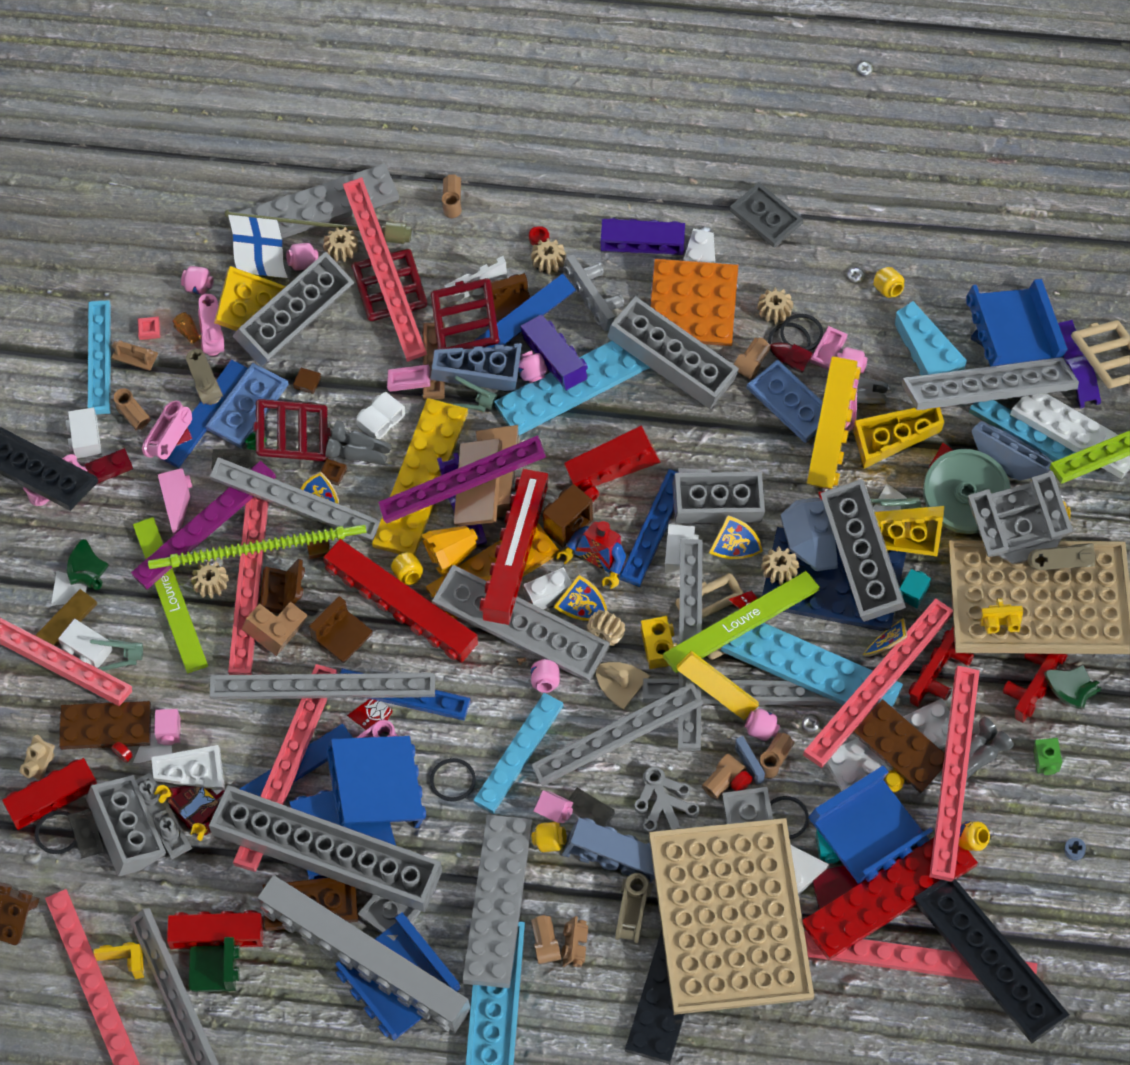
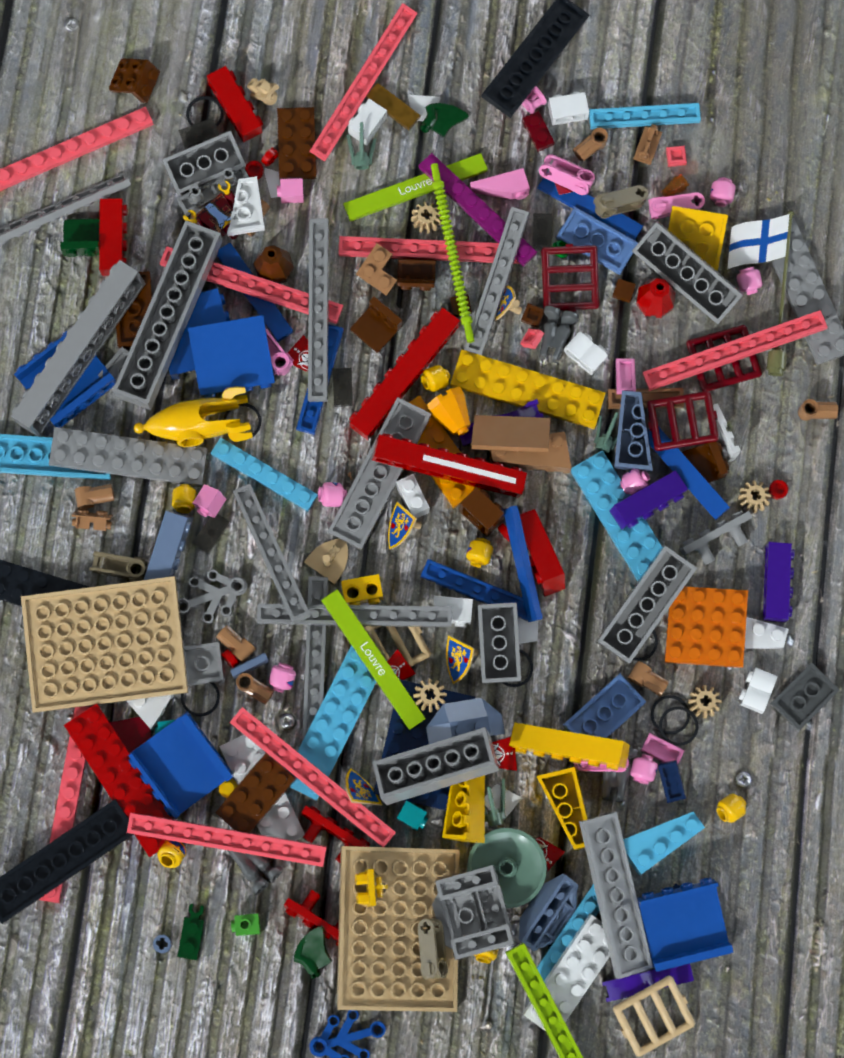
camera: 85 degrees right, 15 degrees up
yellow bracket [93,942,144,979] -> none
tan gear [323,227,358,262] -> none
magenta plate [378,435,546,523] -> none
torso [557,521,626,589] -> none
tan gear [587,610,625,646] -> none
yellow tile [677,651,759,720] -> none
dark red plate [770,342,813,373] -> none
none -> yellow piece [134,386,253,447]
none -> dark green plate [177,904,205,960]
none -> red tile [245,161,264,179]
none -> reddish brown cone [253,245,294,284]
none -> clear smoke plate [333,368,353,407]
none -> yellow head [466,538,494,568]
none -> blue tile [503,506,543,623]
none -> coral tile [520,328,545,349]
none -> red cone [636,278,676,318]
none -> dark blue plate [658,760,686,803]
none -> white brick [739,668,778,714]

